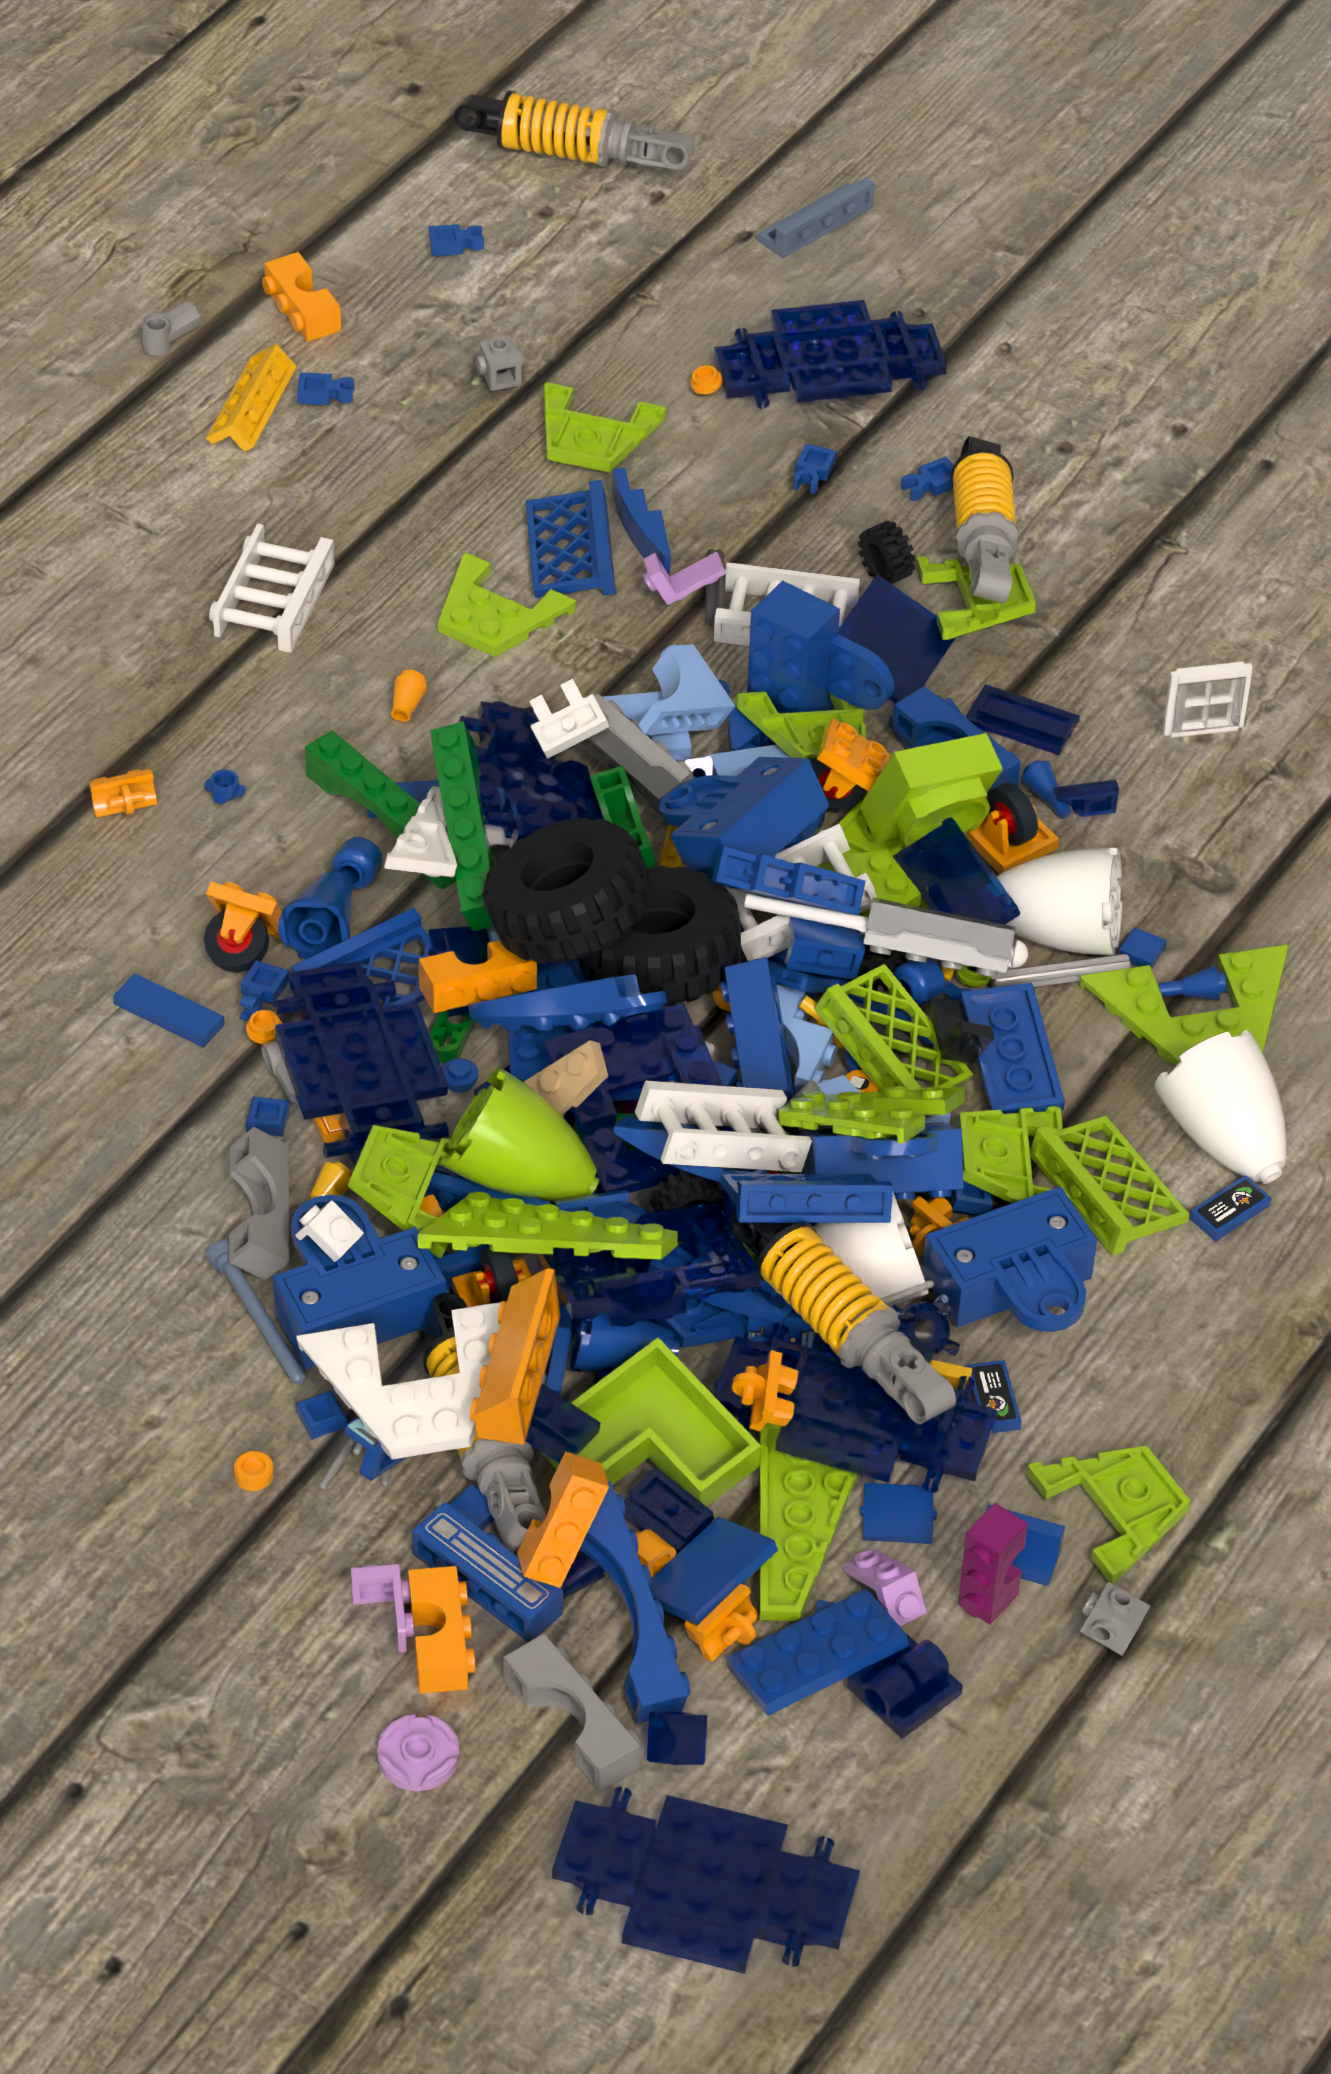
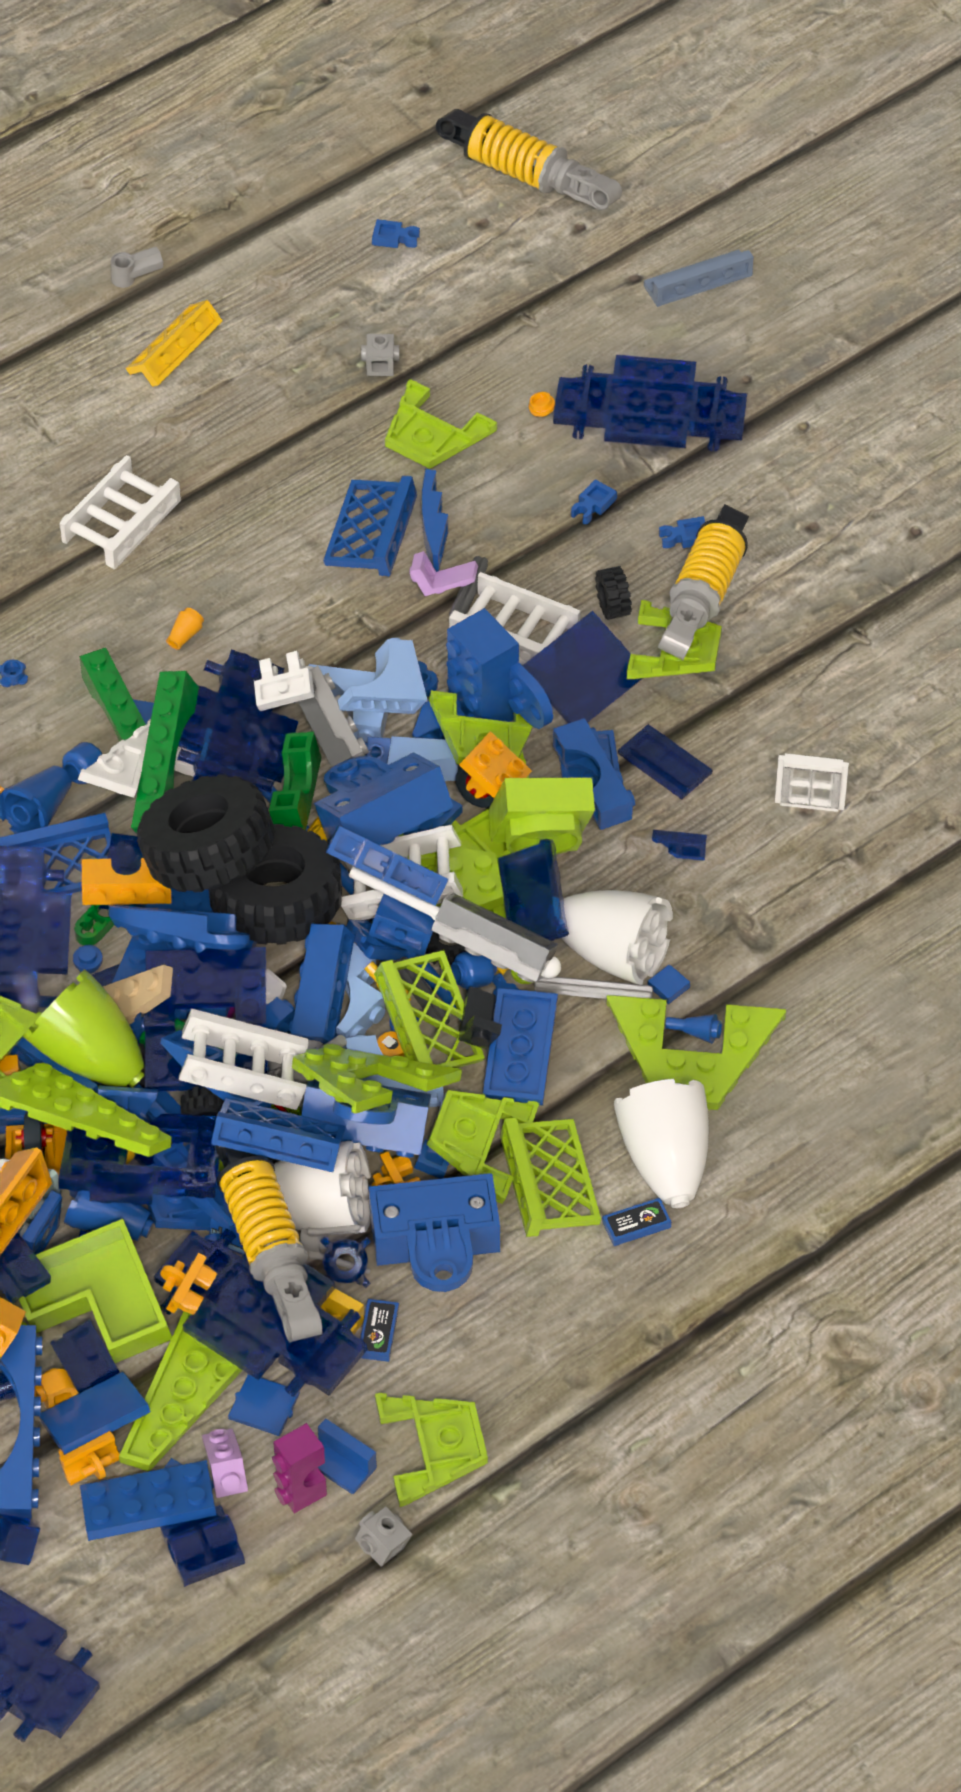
camera: 20 degrees right, 5 degrees up
light orange arch [262,252,341,342] -> none
blue plate [297,373,354,405] -> none
lime wing [438,552,576,657] -> none
plate [961,783,1059,874] -> none
blue cone [1021,760,1072,819] -> none

